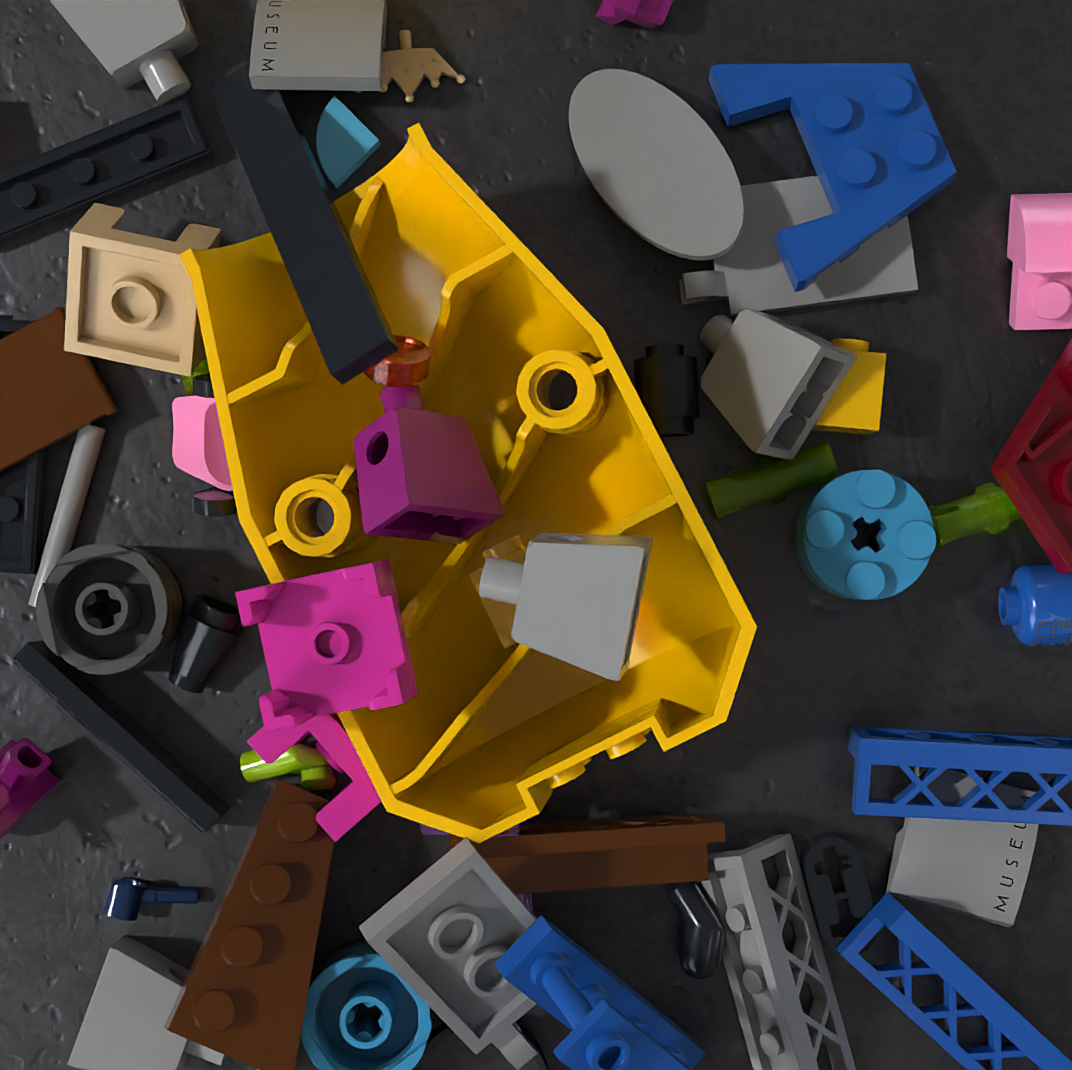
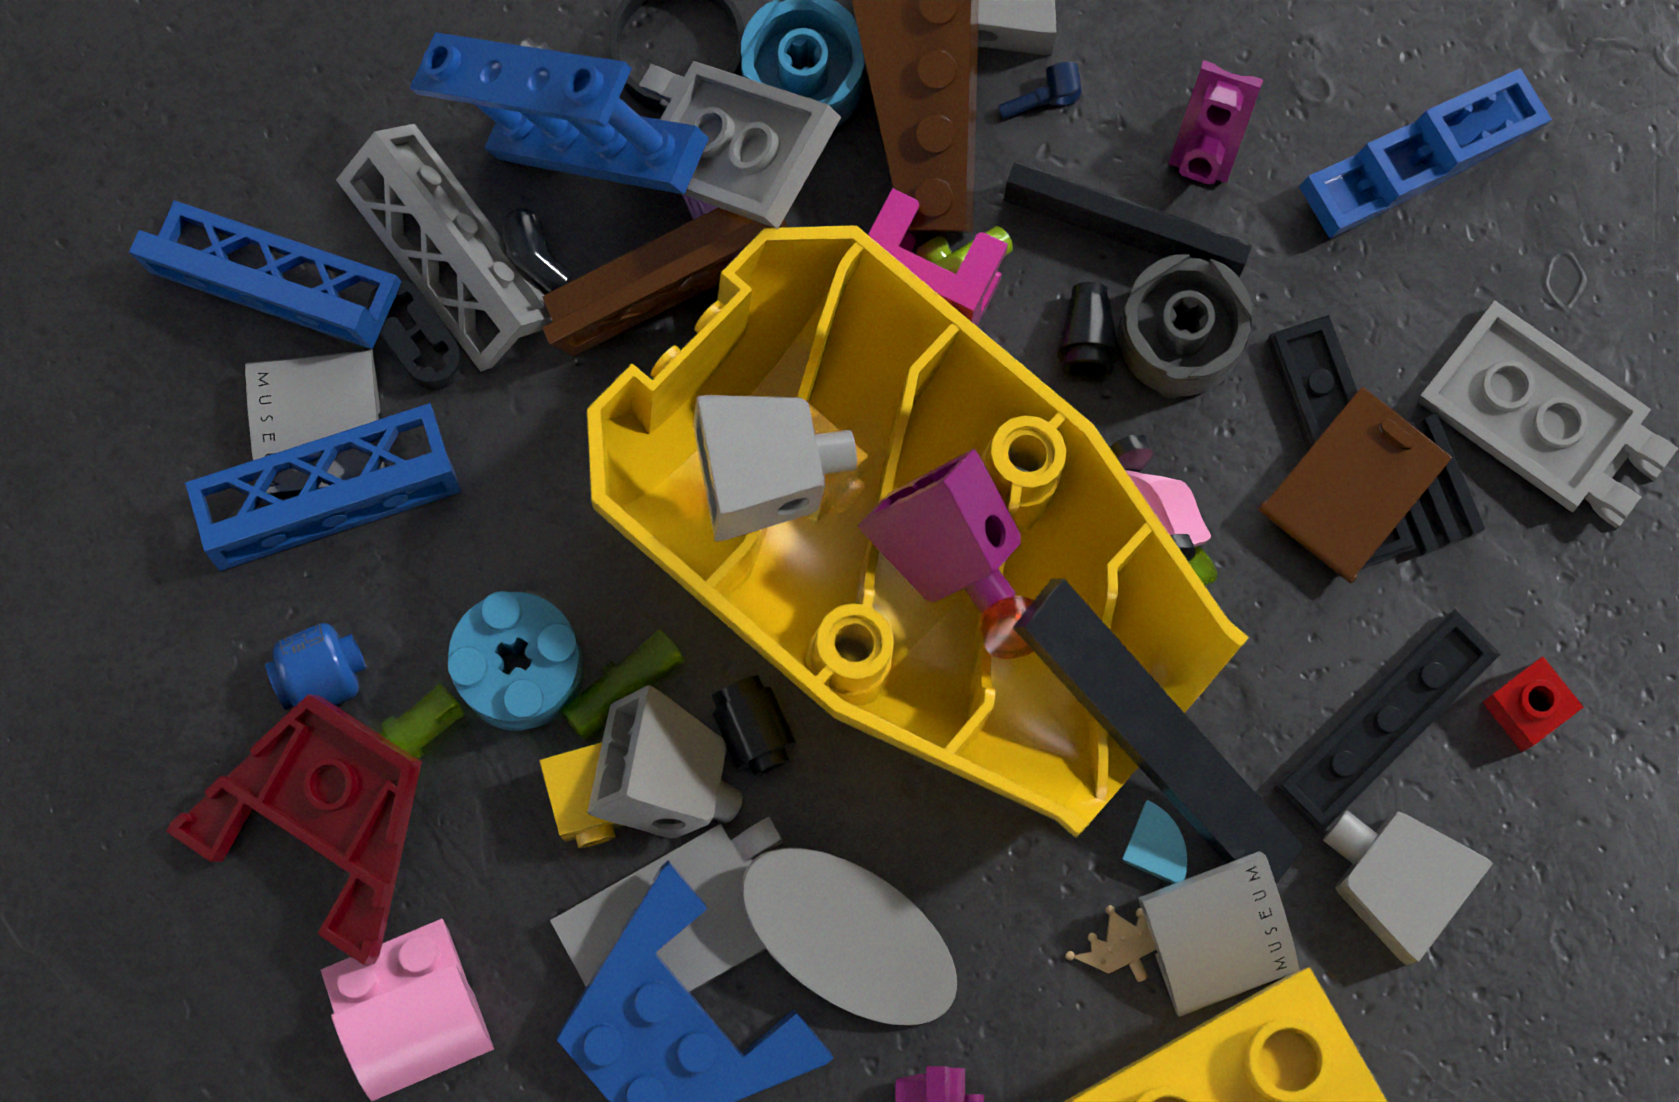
camera: 155 degrees right, 10 degrees down
light grey bar [28,425,106,607] -> none
tan panel [64,203,221,377] -> none
dark pink panel [235,559,418,732] -> none

